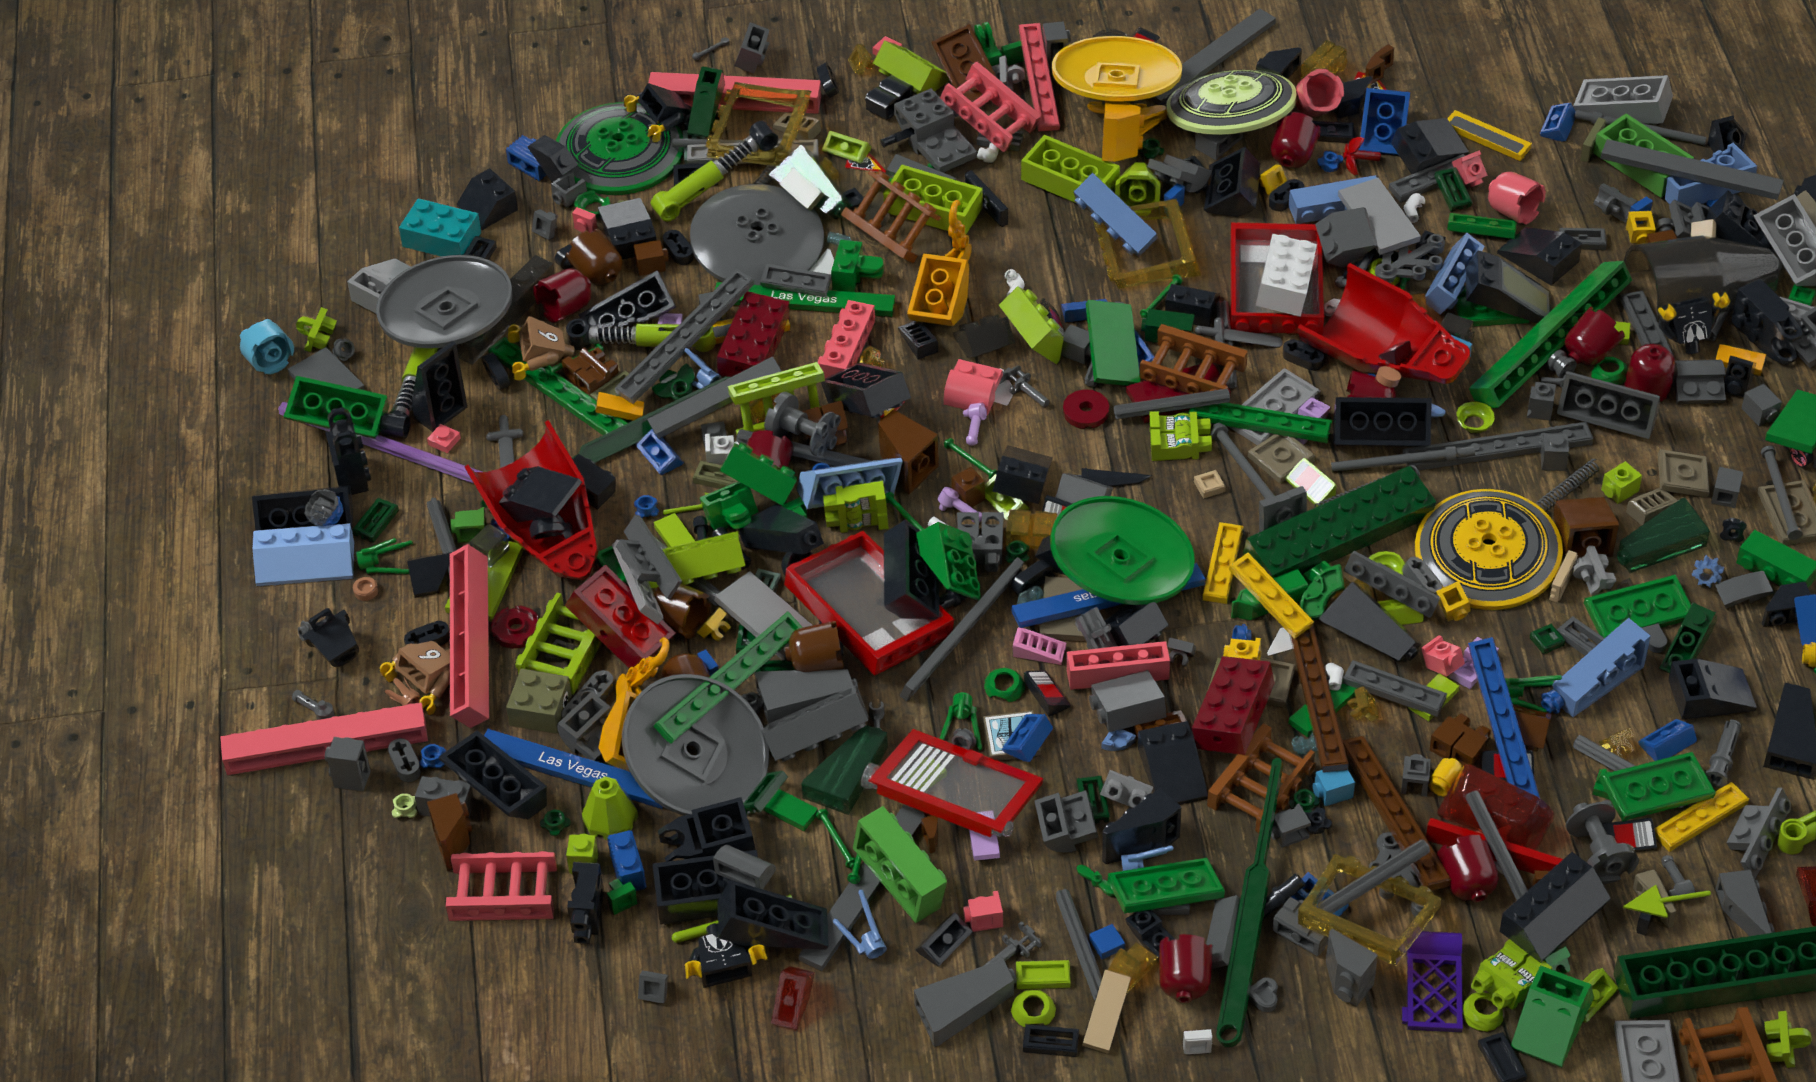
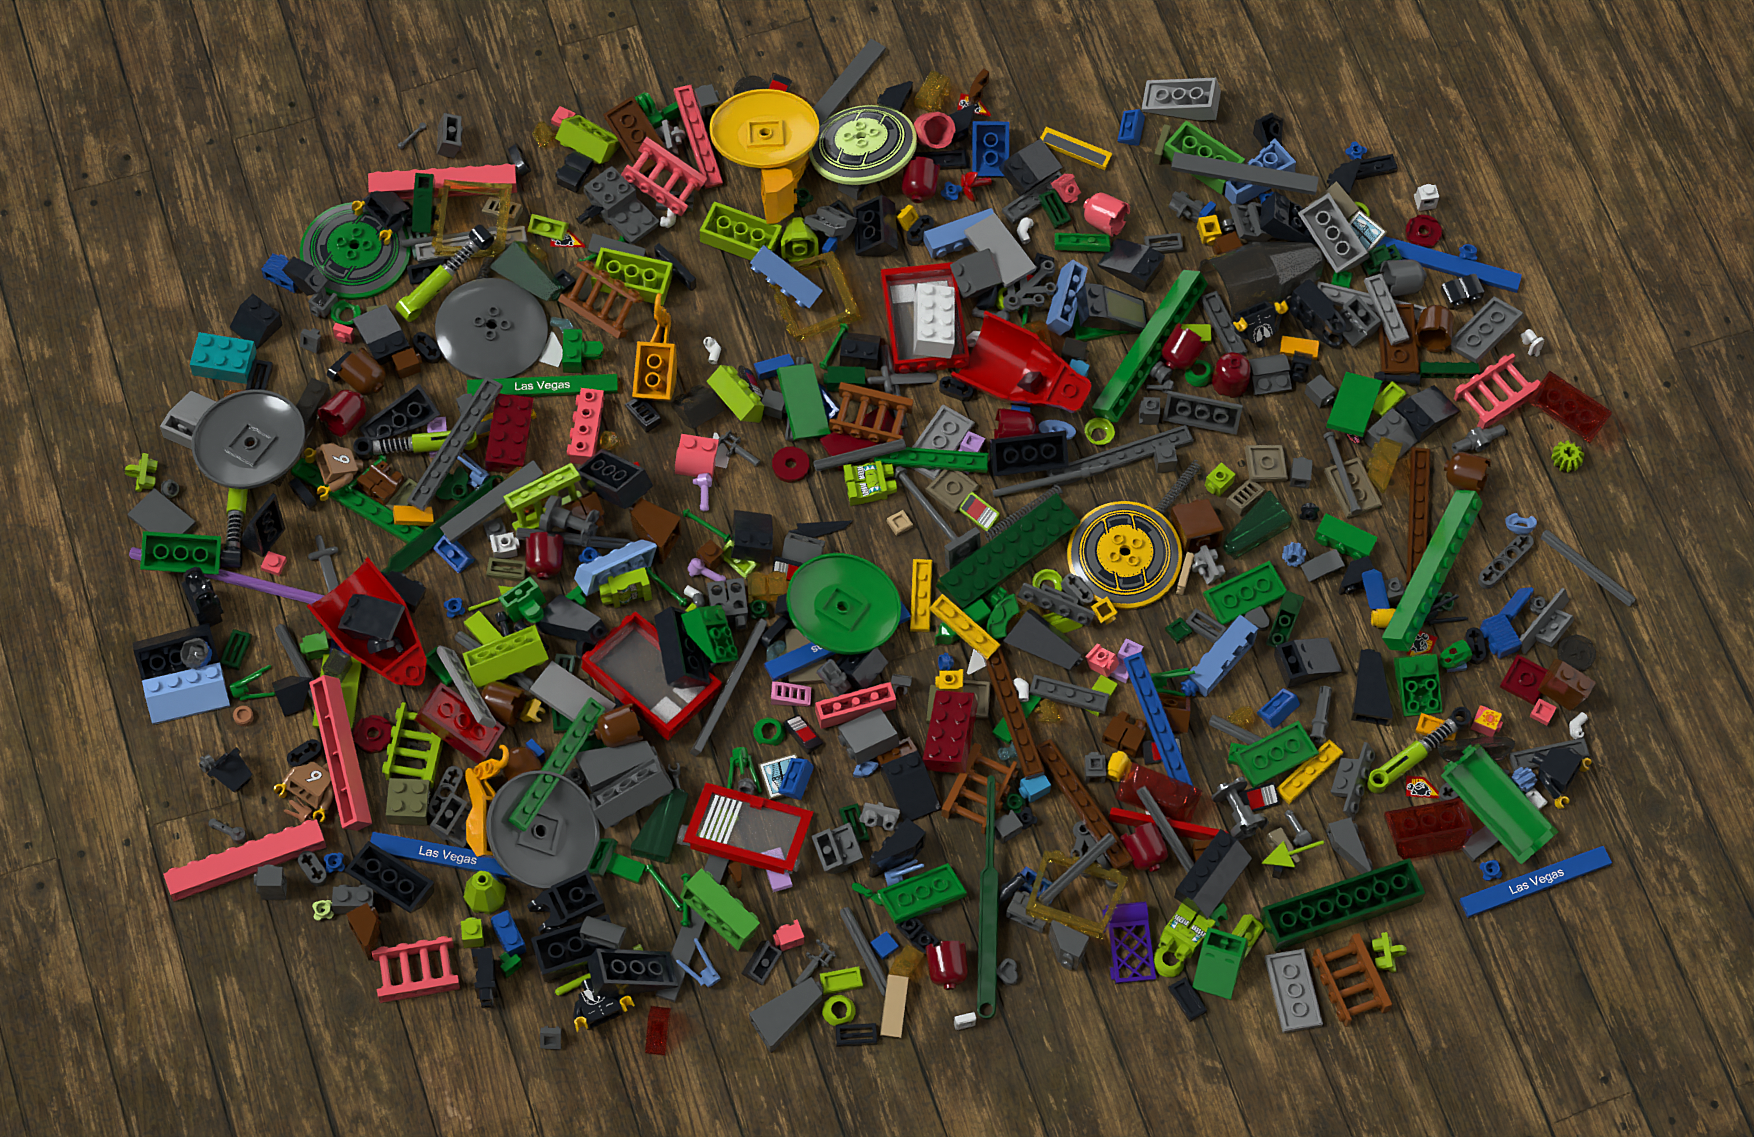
camera: 15 degrees left, 15 degrees up
medium azure brick [240,319,294,374] -> none
dark green plate [540,809,571,836] -> none
dark grey bracket [616,515,682,599] -> none
green brick [720,442,798,506] -> none
dark grey tile [760,263,832,297] -> none
tile [780,167,824,211] -> none
dark grey tile [1206,895,1240,969] -> none
nougat tile [1376,366,1401,387] -> none
dark grey bar [1574,110,1707,146] -> none
tan tile [1691,219,1716,246] -> none

